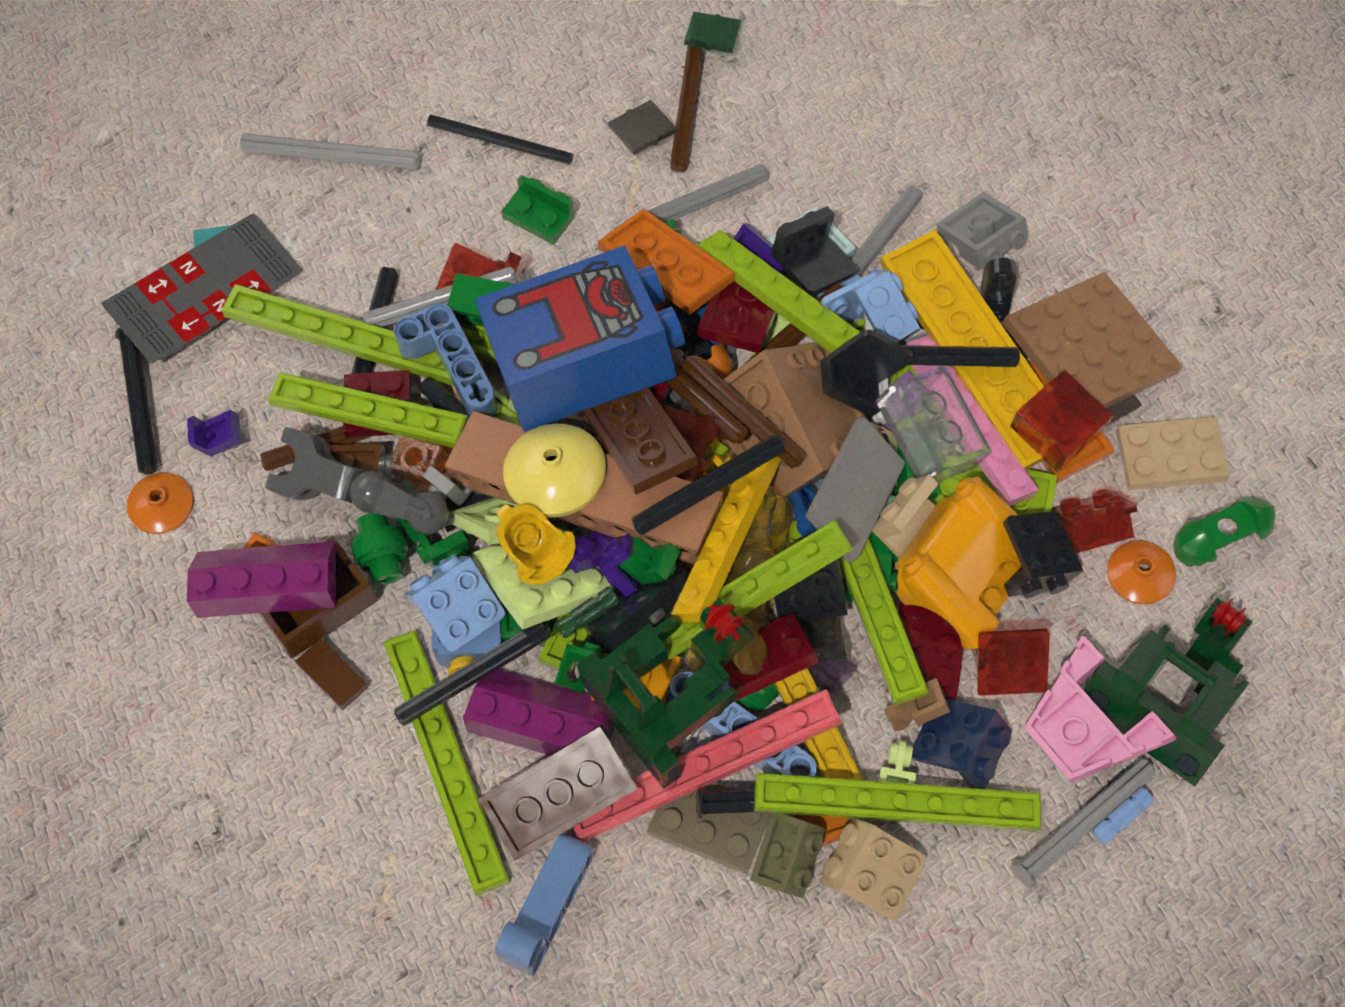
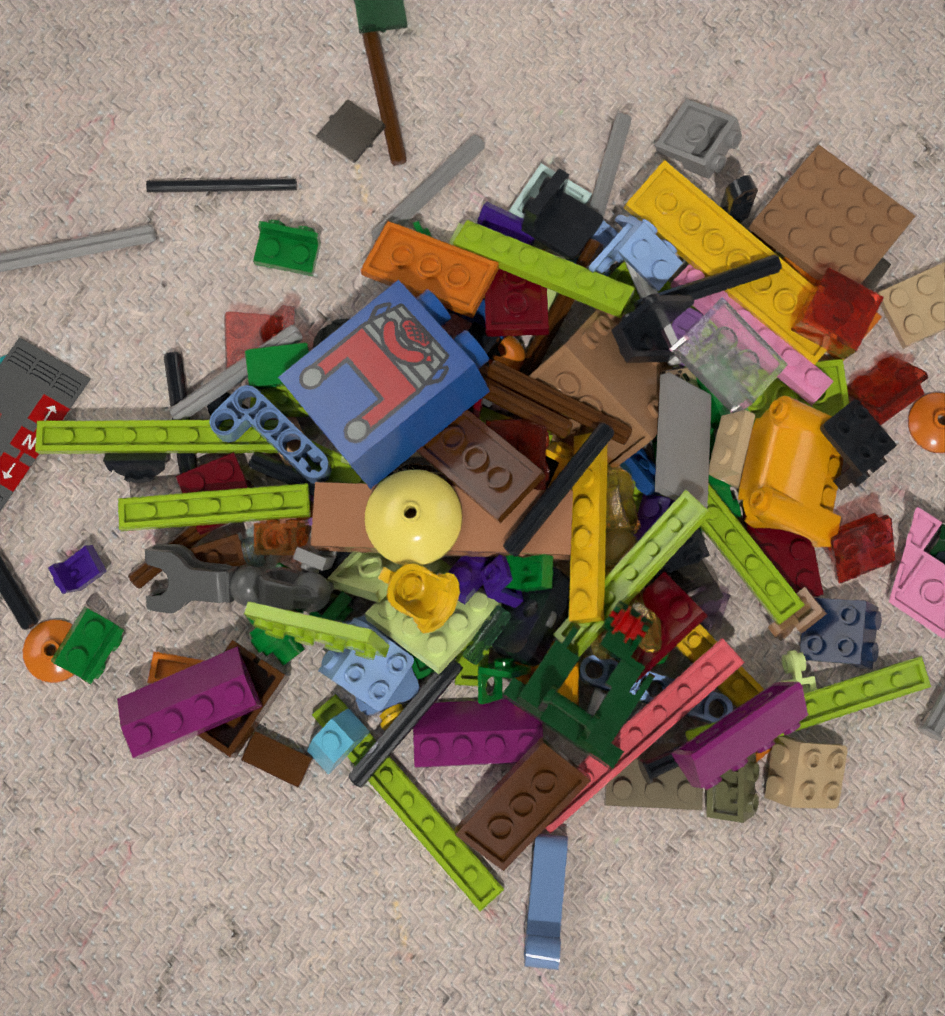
camera: 20 degrees left, 15 degrees up
none -> green bracket [51,606,124,684]
none -> black tile [103,453,167,483]
none -> lime plate [244,601,390,660]
none -> medium azure slope [307,708,370,775]
none -> magenta slope [671,681,808,790]

